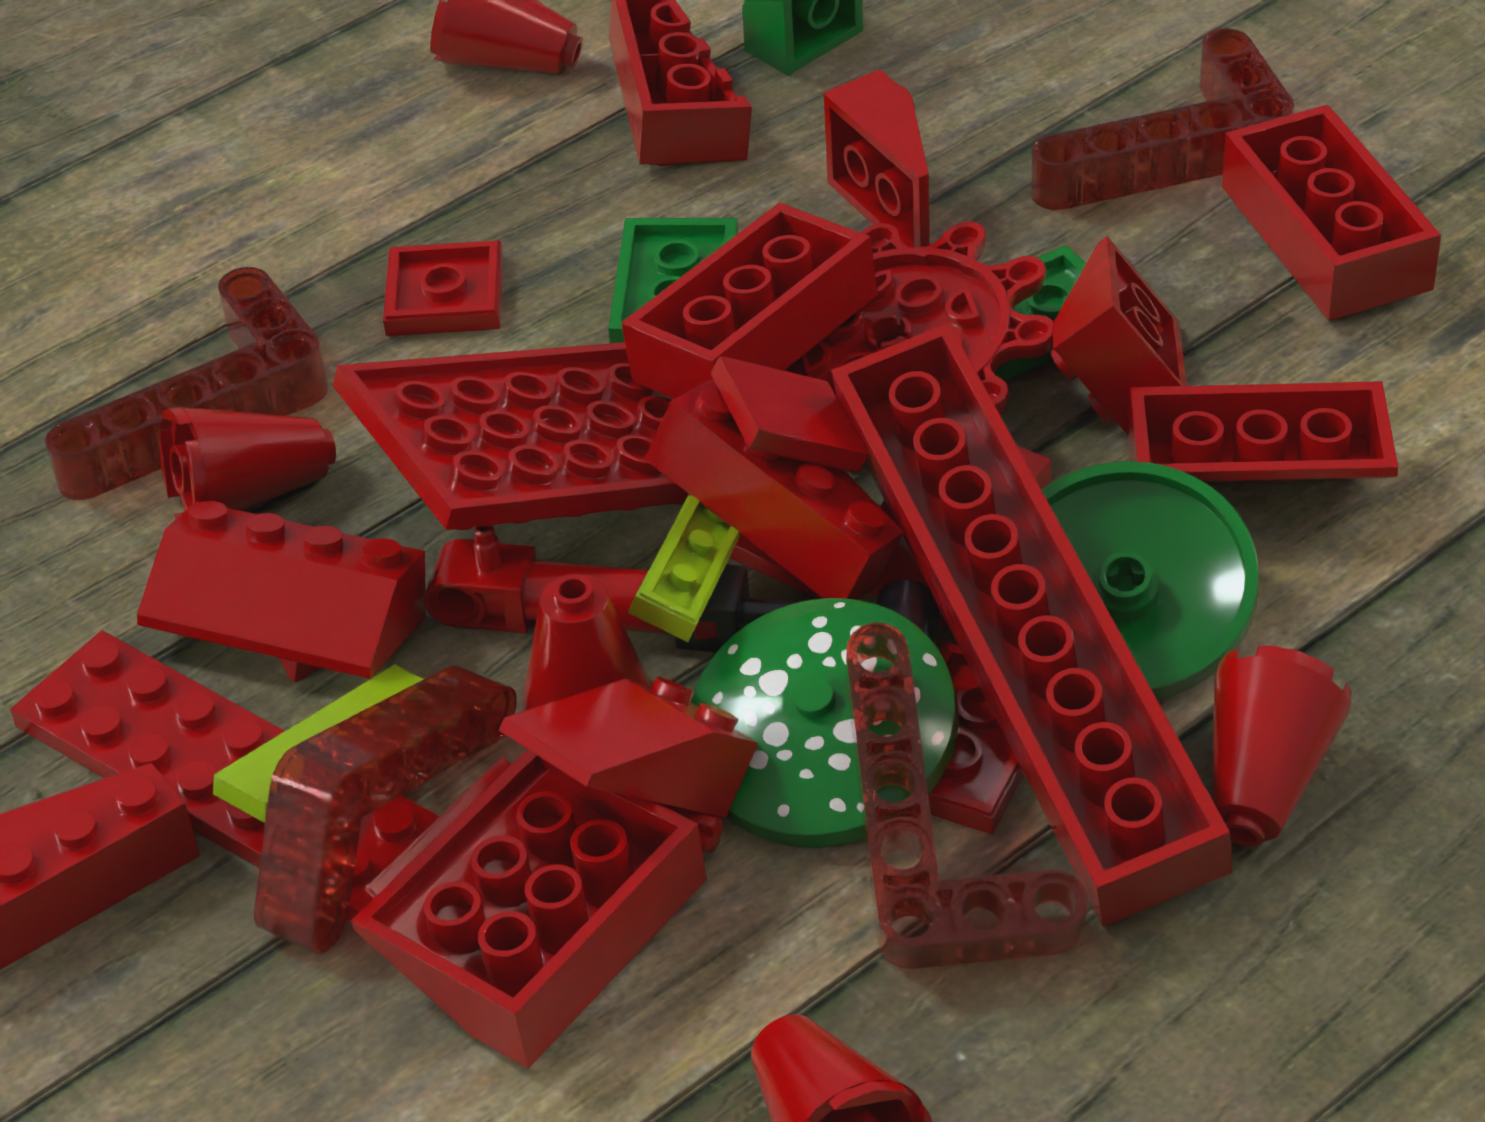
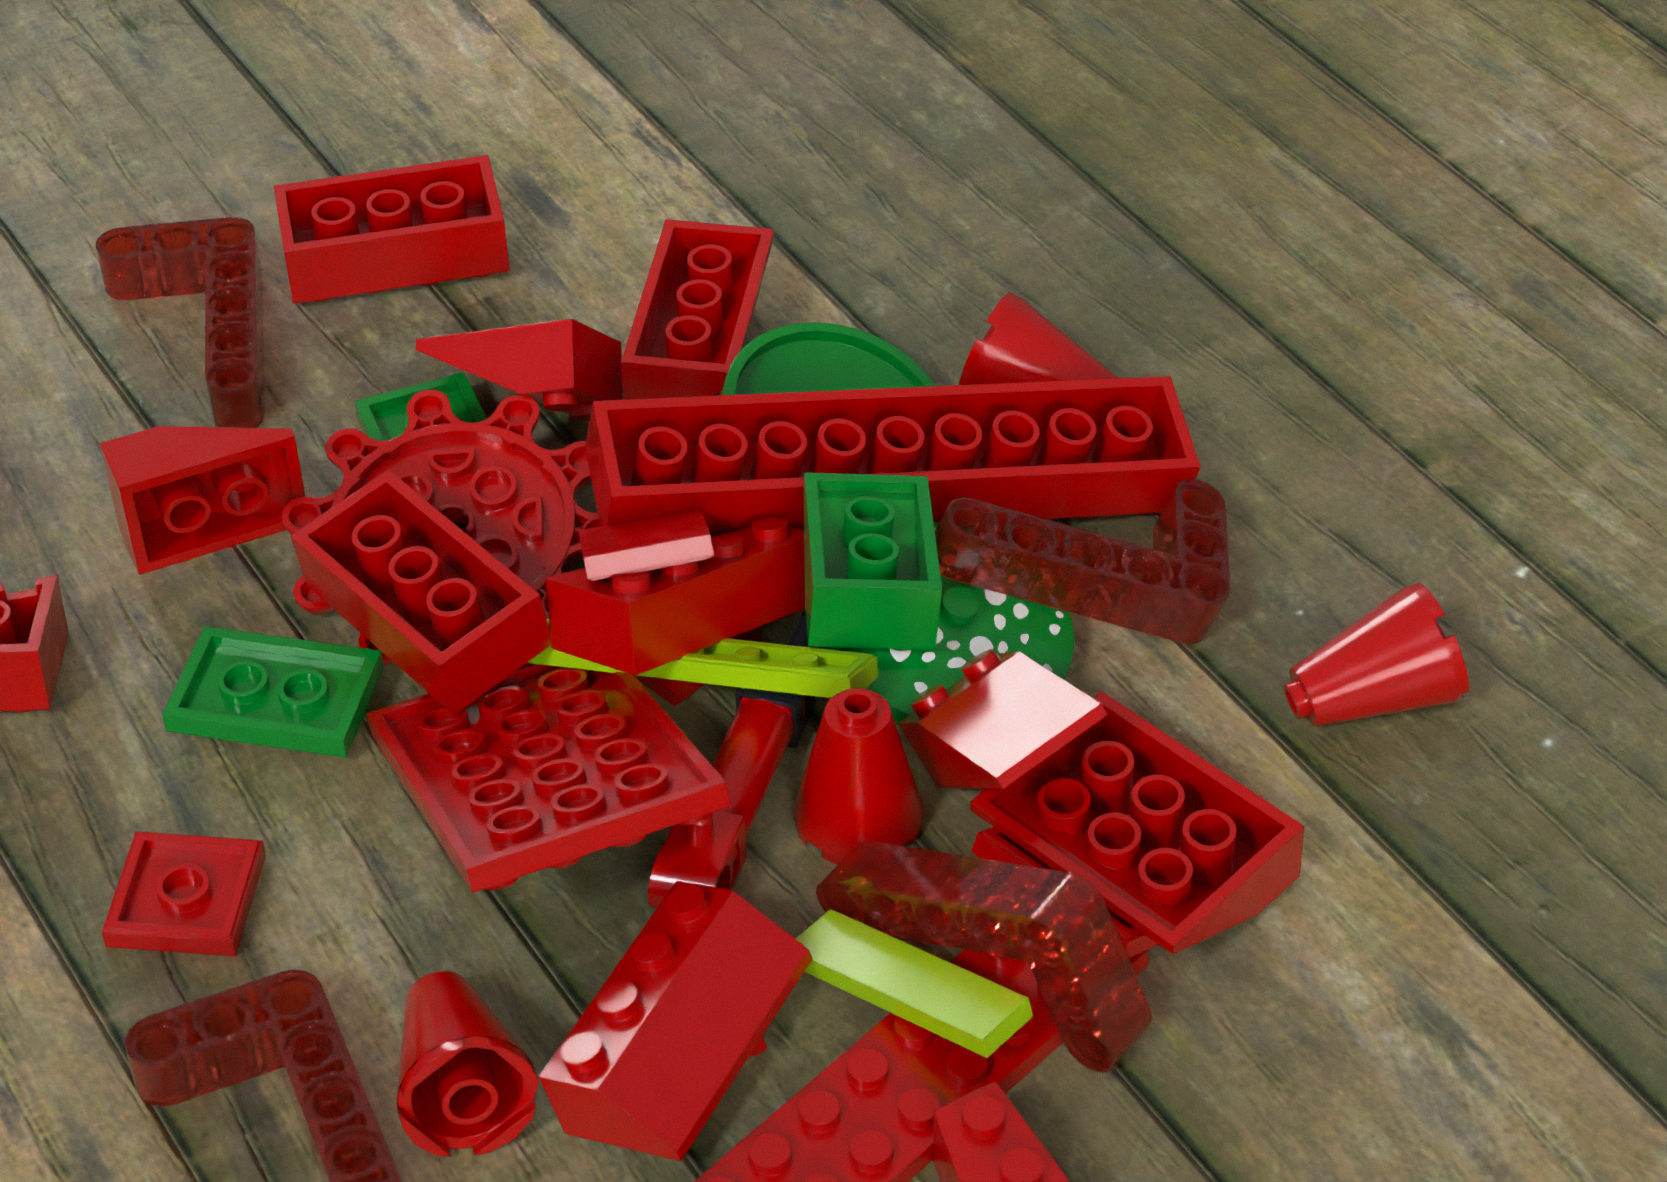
camera: 85 degrees left, 0 degrees up
none -> green slope [804,473,942,651]

